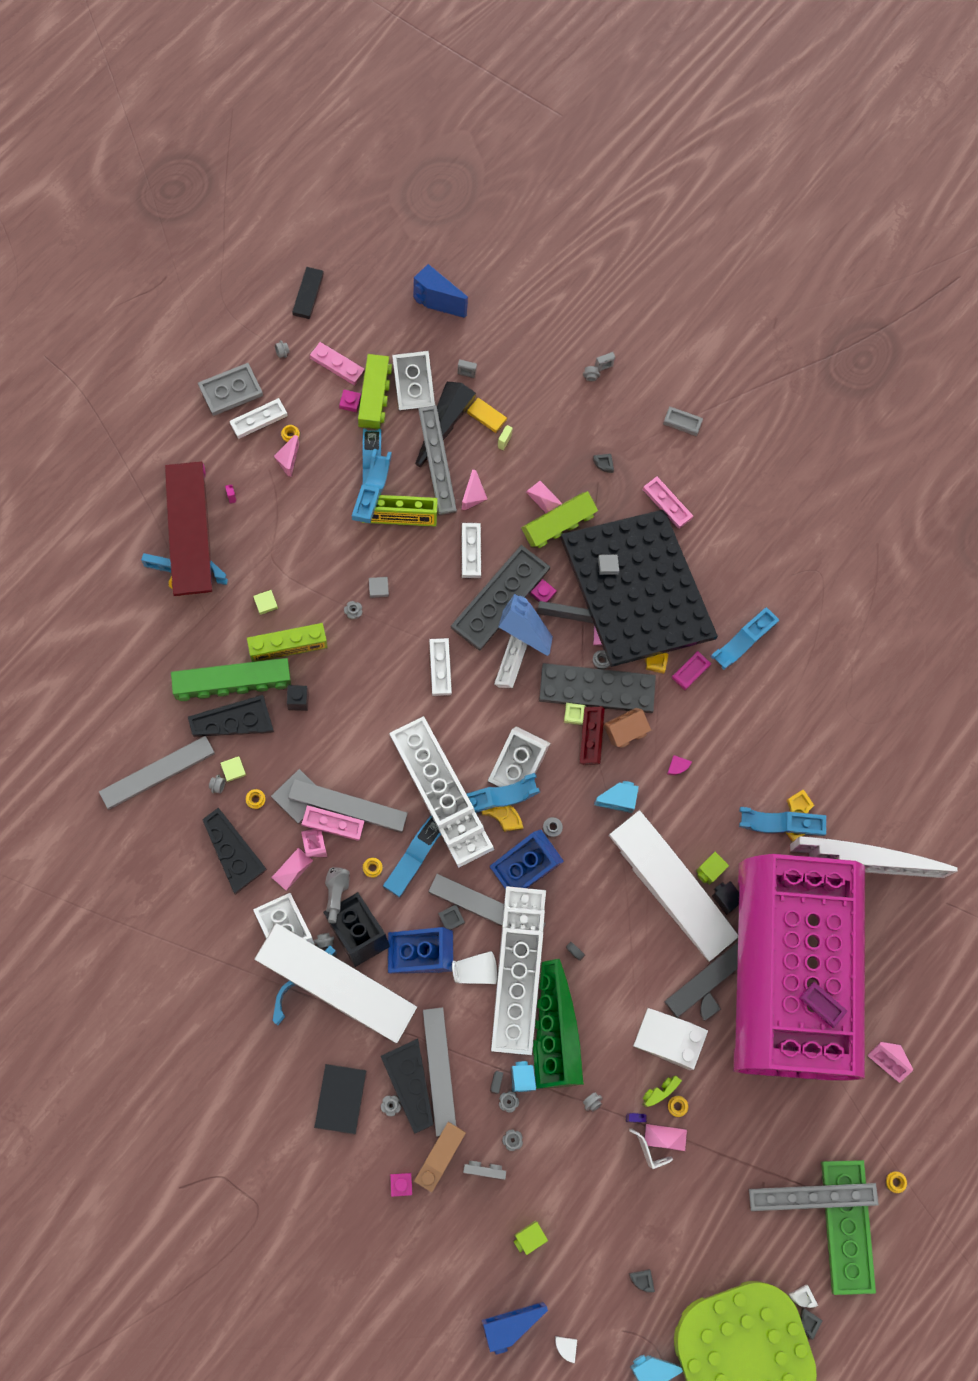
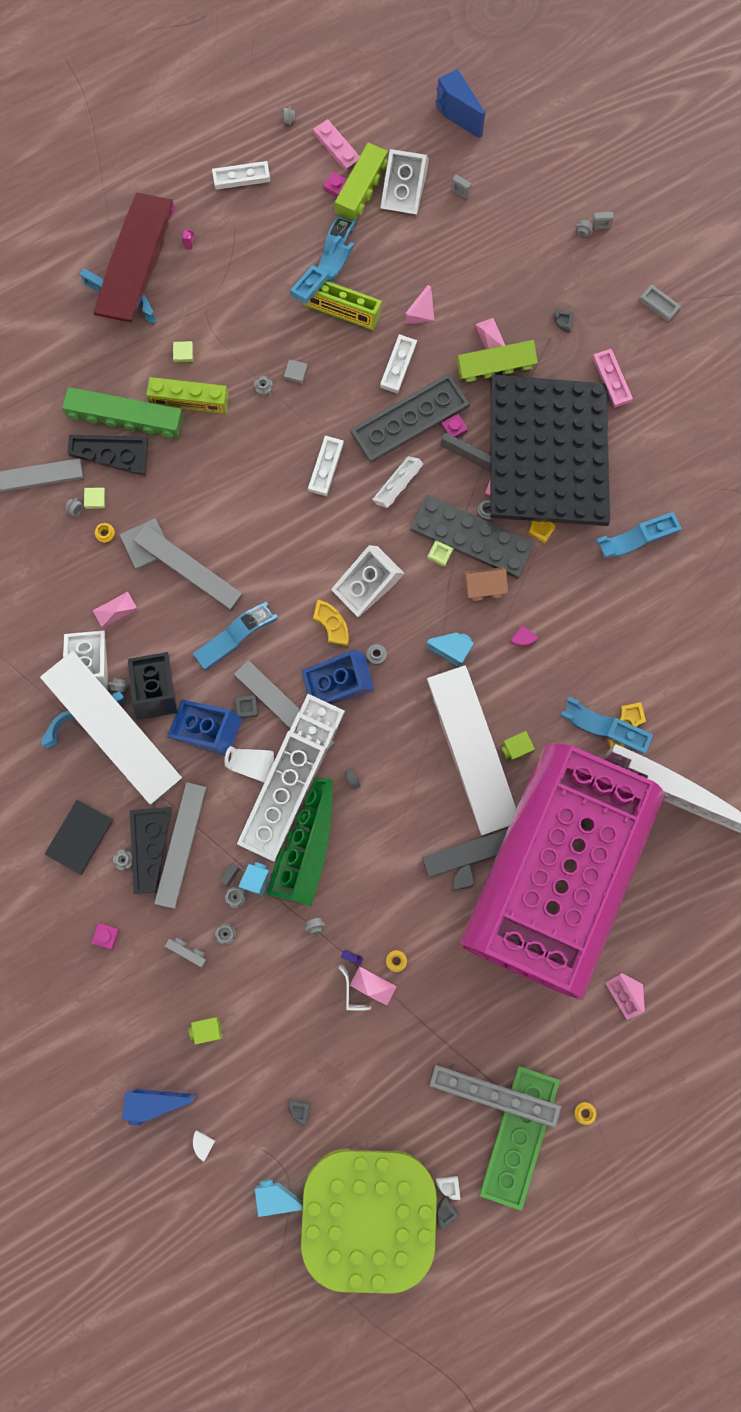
camera: 30 degrees right, 5 degrees up
light grey plate [198,363,263,416] -> none
black wing [202,808,267,895] -> none
bright pink slope [274,435,299,477] -> none
yellow plate [281,425,300,442] -> none
black brick [287,685,309,711] -> none
black tile [292,267,324,319] -> none
bright pink plate [301,805,364,841] -> none
bright pink slope [301,829,327,857] -> none
light grey animal [325,867,350,923] -> none
yellow plate [363,858,383,878] -> none
white slope [389,716,494,868] -> none
medium nougat slope [414,1121,466,1192] -> none
black wedge [415,381,476,467] -> none
light grey tile [418,405,457,515] -> none
dark azure piece [466,773,540,813] -> none
yellow tile [467,398,507,433] -> none
yellowish green tile [498,425,513,450] -> none
medium blue slope [499,594,553,656] -> none
dark red plate [580,706,605,765] -> none
light grey tile [598,555,619,575] -> none
white slope [633,1008,708,1071] -> none
lime slope [642,1076,682,1107] -> none
dark pink tile [671,651,711,690] -> none
black brick [712,881,739,915] -> none
magenta tile [799,982,847,1028] -> none

